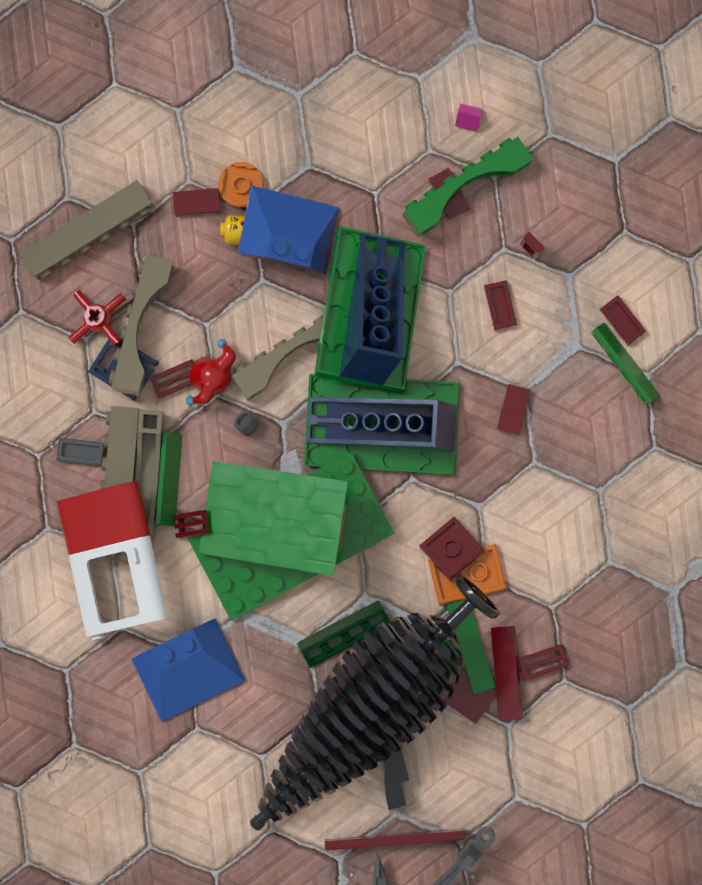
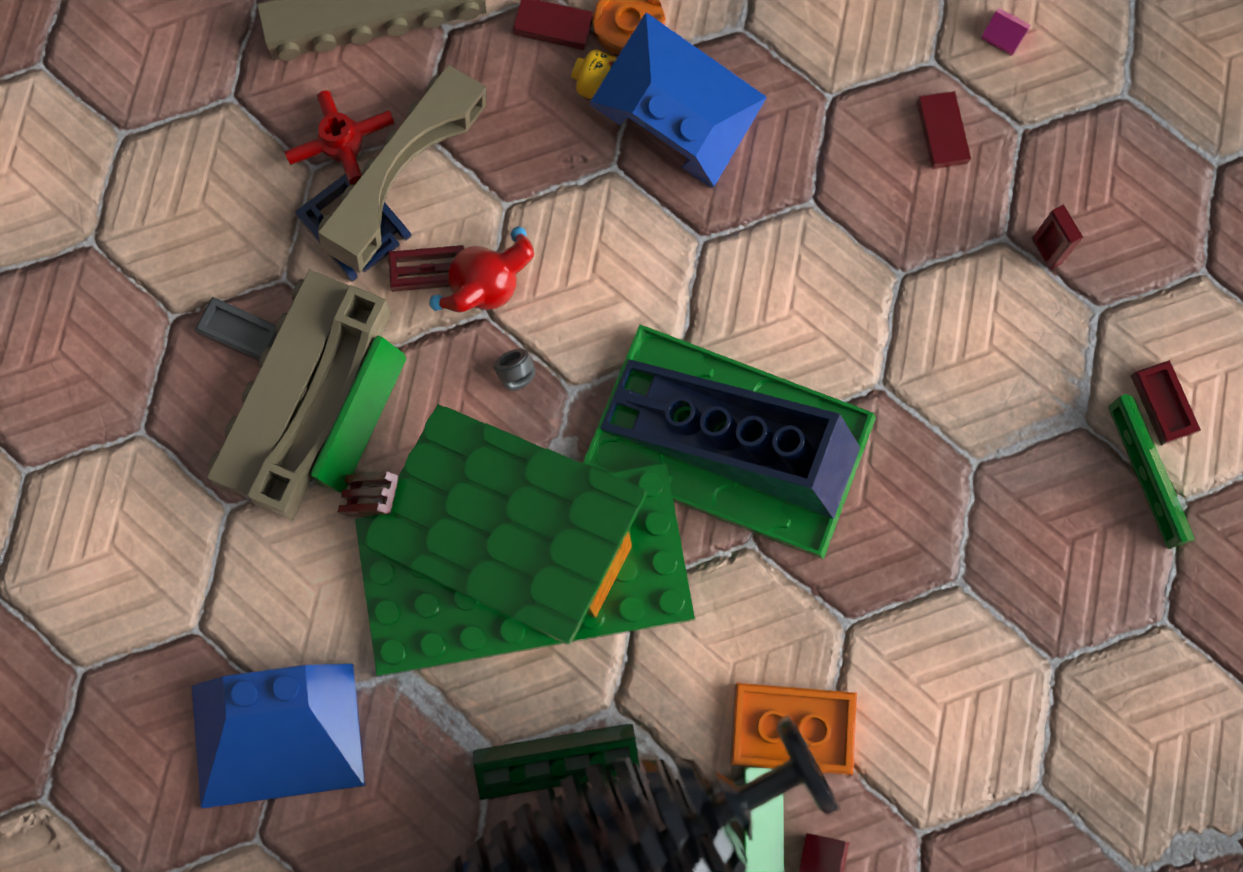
camera: 15 degrees right, 10 degrees down
piece [56,481,168,641] -> none
dark tan arch [232,315,323,401] -> none
piece [314,226,426,393] -> none
green arch [402,137,533,238] -> none
dark red tile [419,517,485,581] -> none
dark red tile [484,280,517,331] -> none
dark red tile [497,384,531,435] -> none

